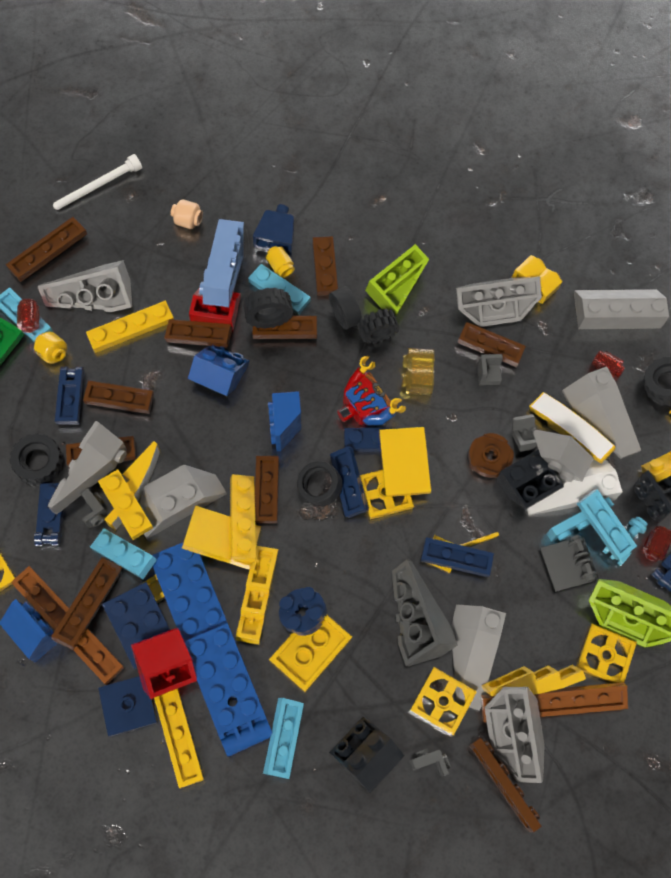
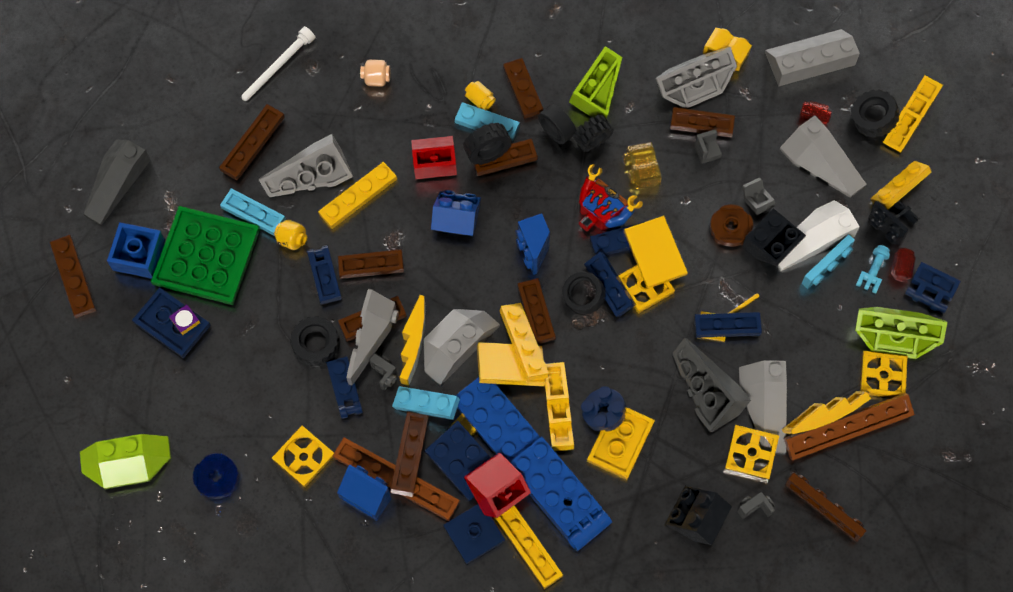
camera: 10 degrees left, 0 degrees up
clear red brick [17,299,39,333] -> none
yellow plate [98,469,153,540] -> none
reddish brown plate [164,319,232,347] -> none
medium blue wedge [199,219,244,307] -> none
dark blue torso [253,204,294,255] -> none
medium azure plate [263,698,304,779] -> none
light grey wedge [484,687,545,783] -> none
white slope [529,392,615,464] -> none
light grey slope [533,429,593,482] -> none
dark grey hinge [540,535,599,592] -> none
medium azure plate [576,490,637,560] -> none

